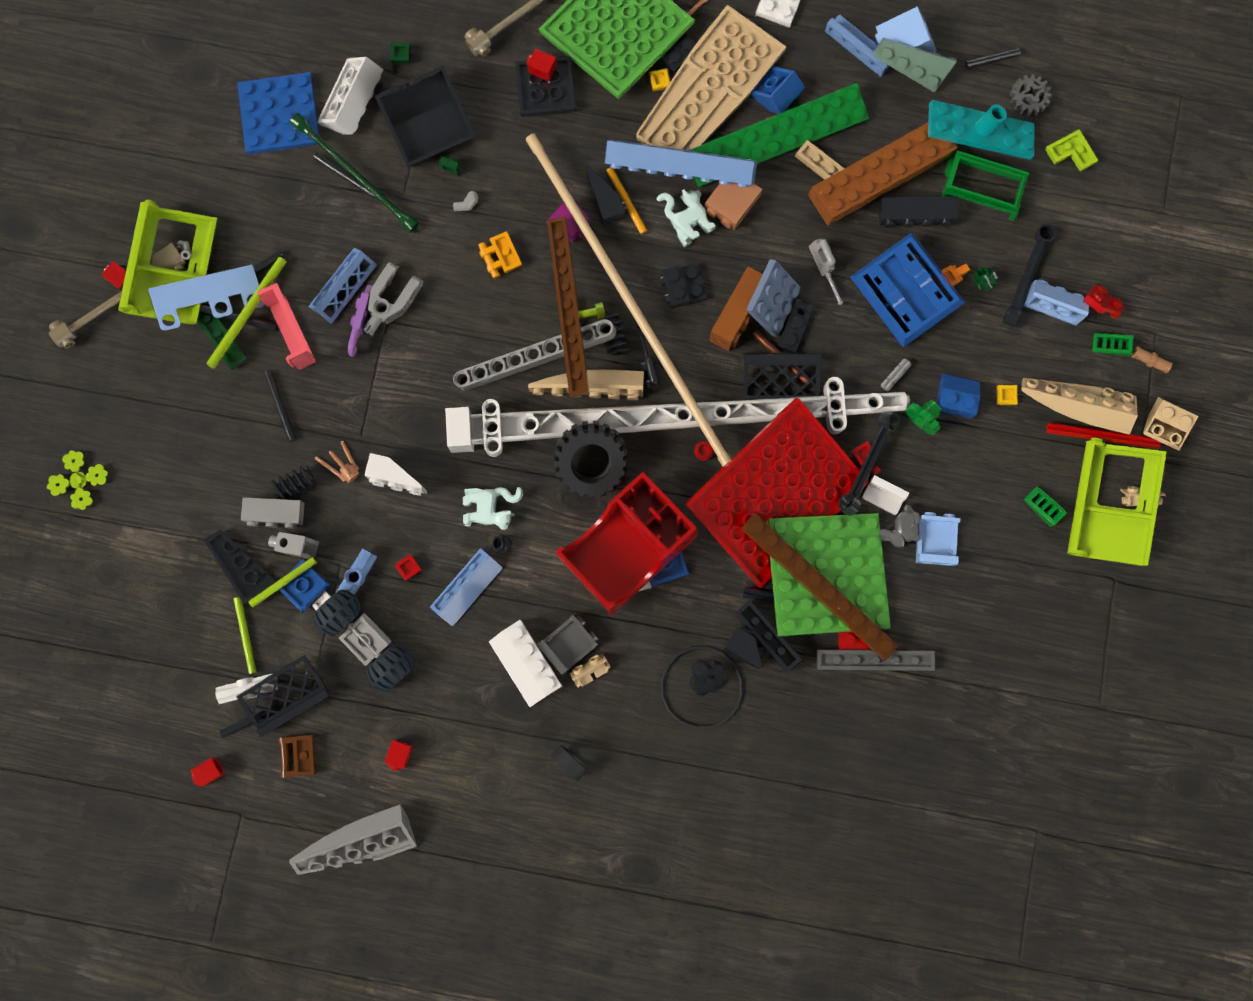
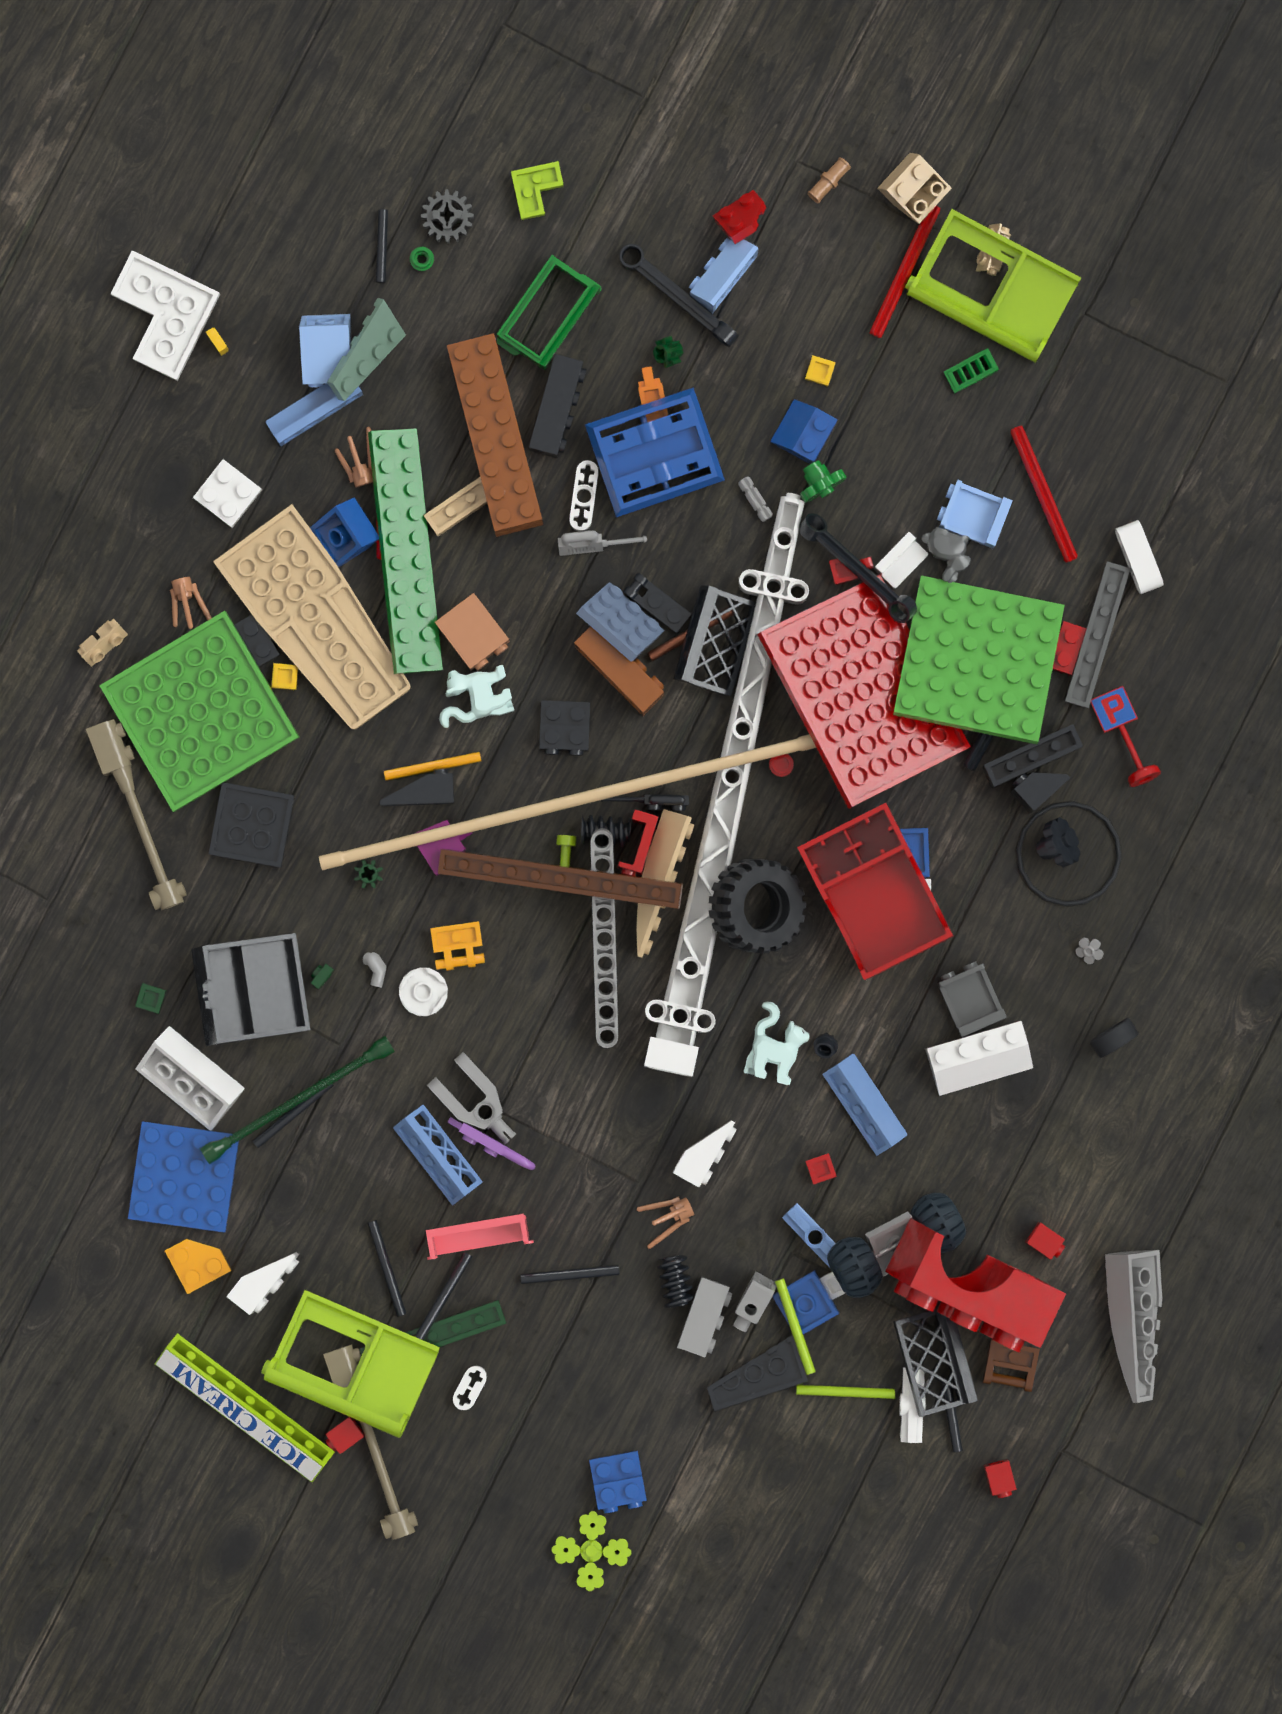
camera: 80 degrees left, 5 degrees up
light blue piece [148,265,264,330] -> none
light grey arm [177,240,191,260] -> none
lime piece [206,257,287,369] -> none
red brick [527,49,557,81] -> none
tan hinge [569,653,611,687] -> none
medium blue brick [605,139,757,188] -> none
reddish brown plate [741,514,898,661] -> none
teal plate [928,100,1034,160] -> none
tan wedge [1021,378,1138,435] -> none
green slope [1092,333,1134,357] -> none
none -> brick [155,1333,335,1482]
none -> light orange plate [165,1239,232,1294]
none -> white slope [227,1252,299,1315]
none -> nougat plant [335,427,373,487]
none -> dark green gear [354,860,383,889]
none -> white tile [399,968,448,1016]
none -> green plate [410,247,434,271]
none -> white beam [453,1366,487,1410]
none -> white beam [570,460,598,532]
none -> blue plate [589,1450,647,1513]
none -> red panel [618,810,658,877]
none -> red piece [885,1218,1066,1353]
none -> red axle [1011,426,1077,562]
none -> light grey plant [1076,937,1104,964]
none -> red piece [1090,686,1161,787]
none -> white beam [1115,520,1164,594]

